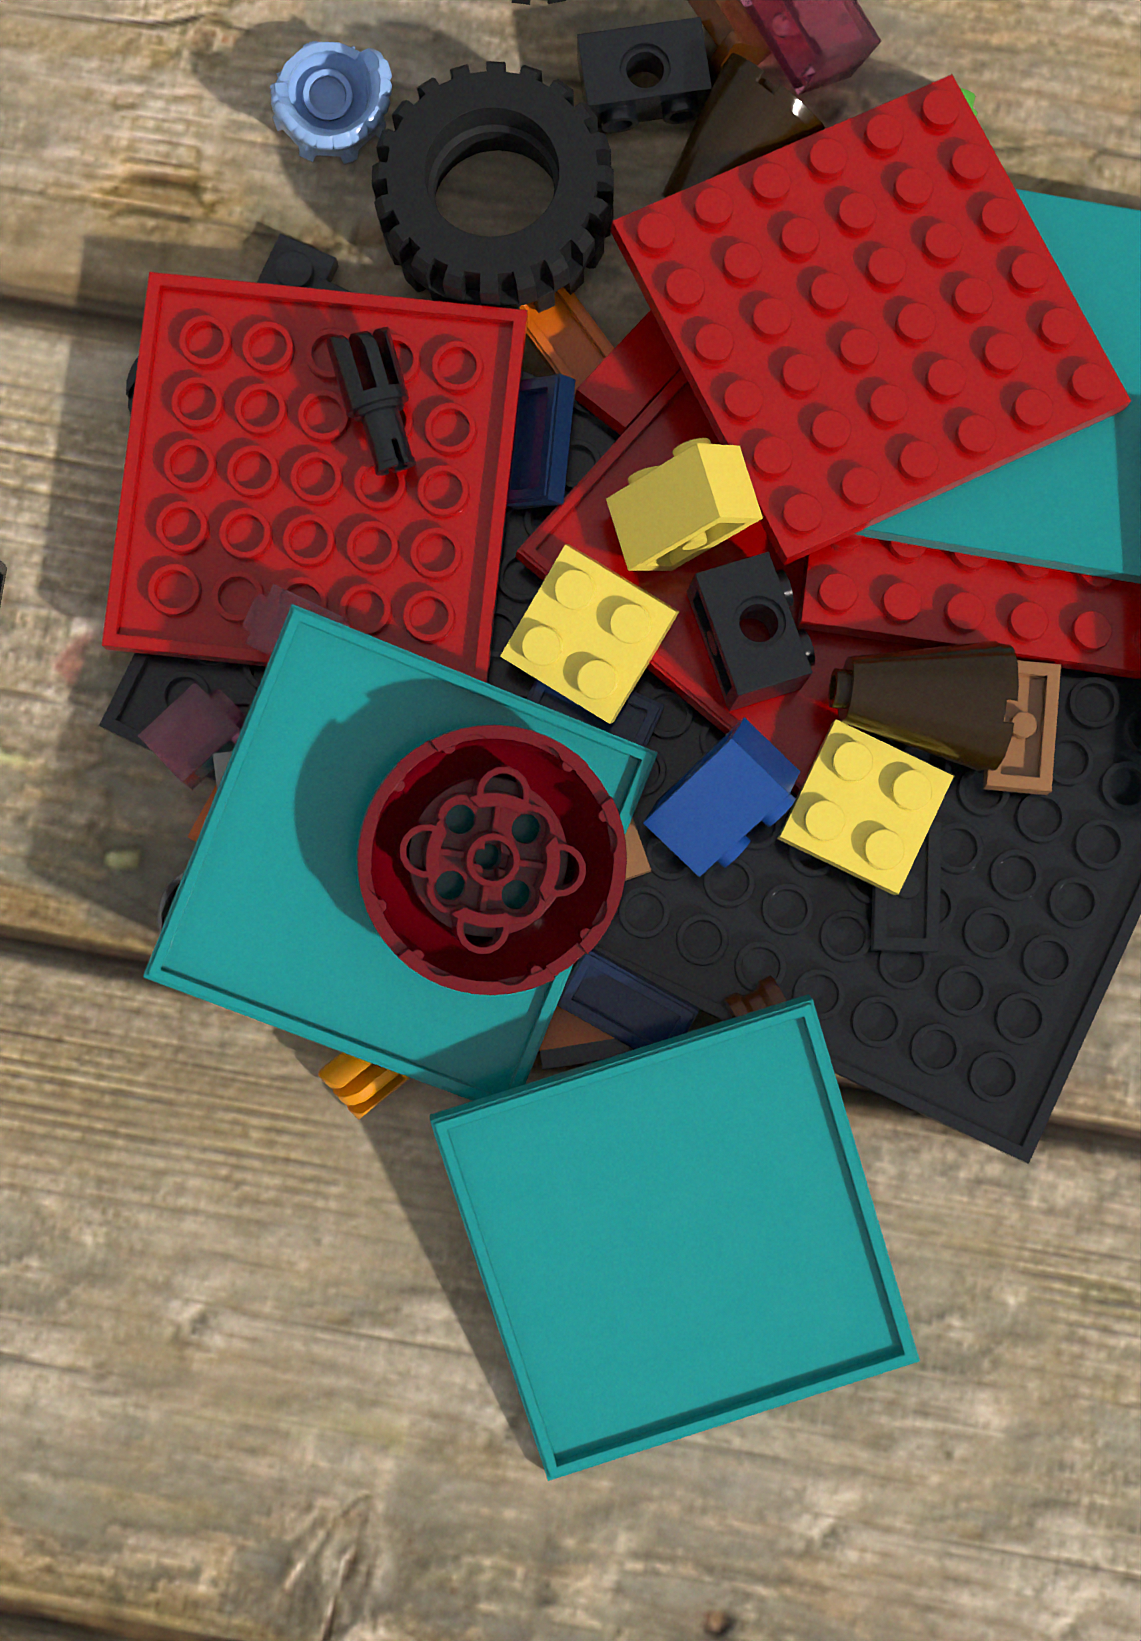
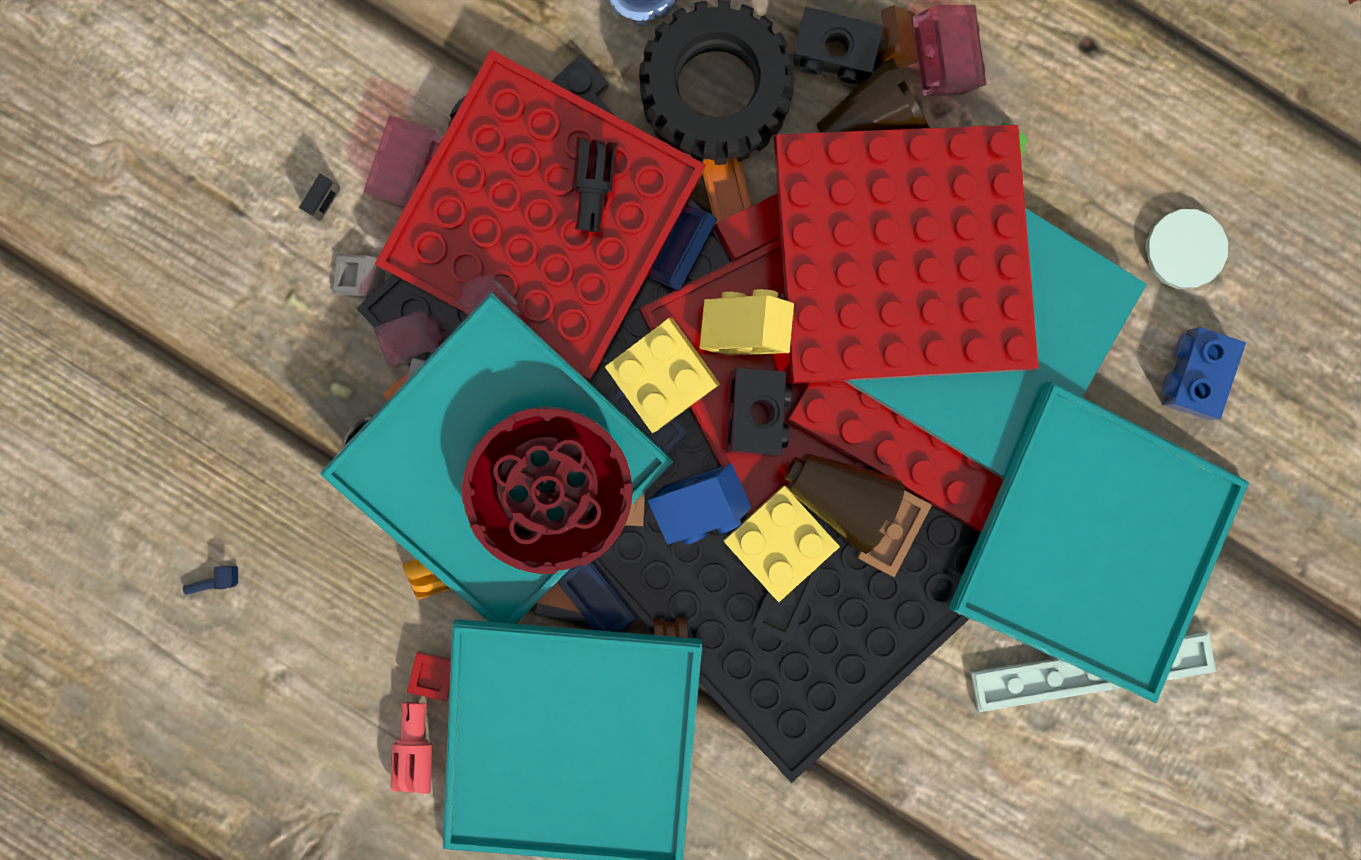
camera: 20 degrees right, 5 degrees up
none -> dark blue hand [183,566,238,595]
none -> light grey slope [332,254,385,298]
none -> clear pink brick [363,115,441,209]
none -> coral arm [390,702,432,794]
none -> red plate [407,651,451,701]

